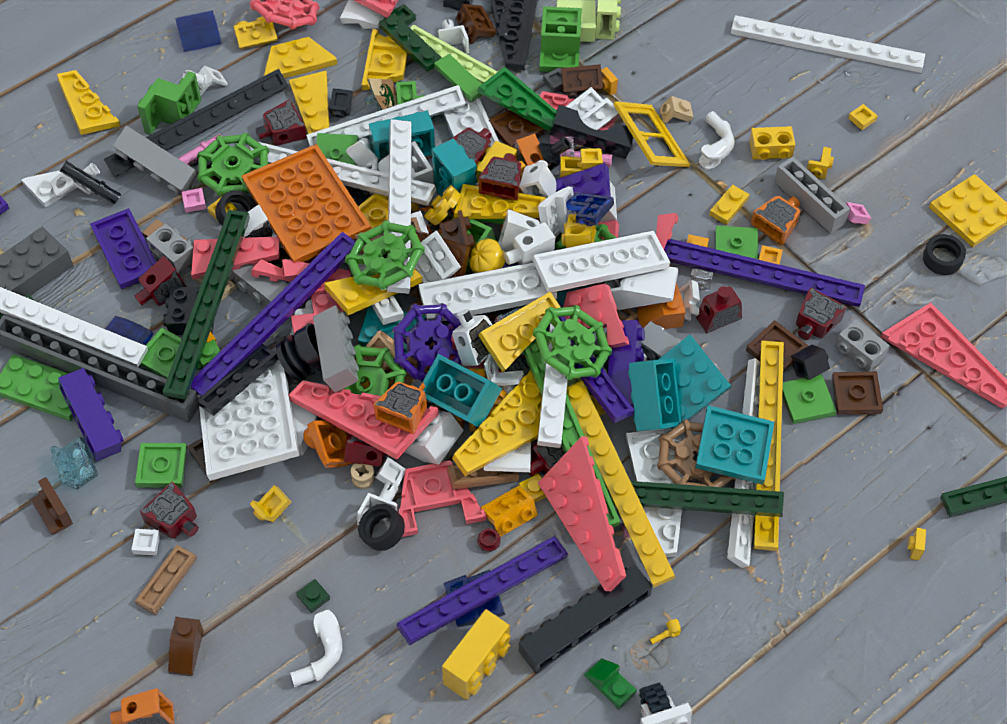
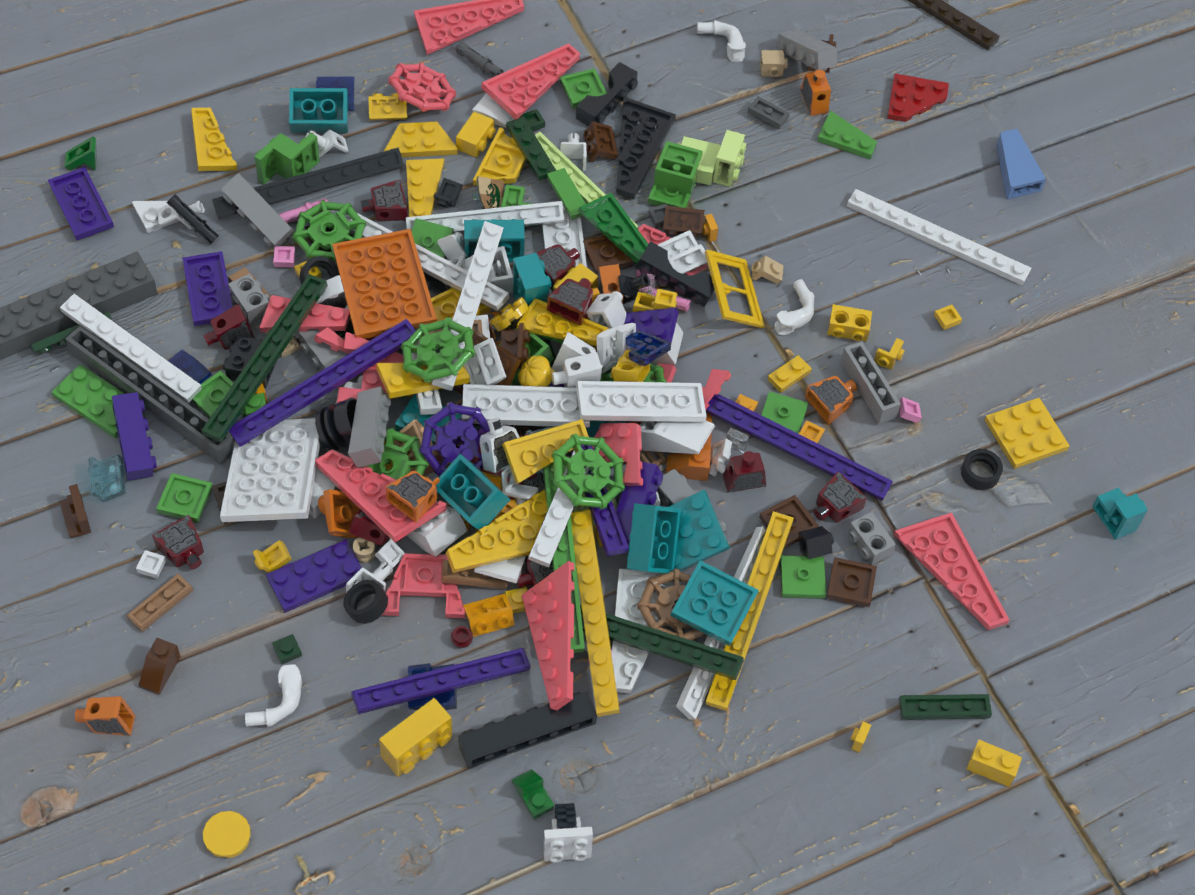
camera: 10 degrees right, 0 degrees up
black plate [197,344,279,416] -> none
yellow hand [650,619,681,645] -> none
none -> dark purple plate [266,540,362,613]
none -> teal brick [289,88,349,133]
none -> yellow brick [456,112,496,158]

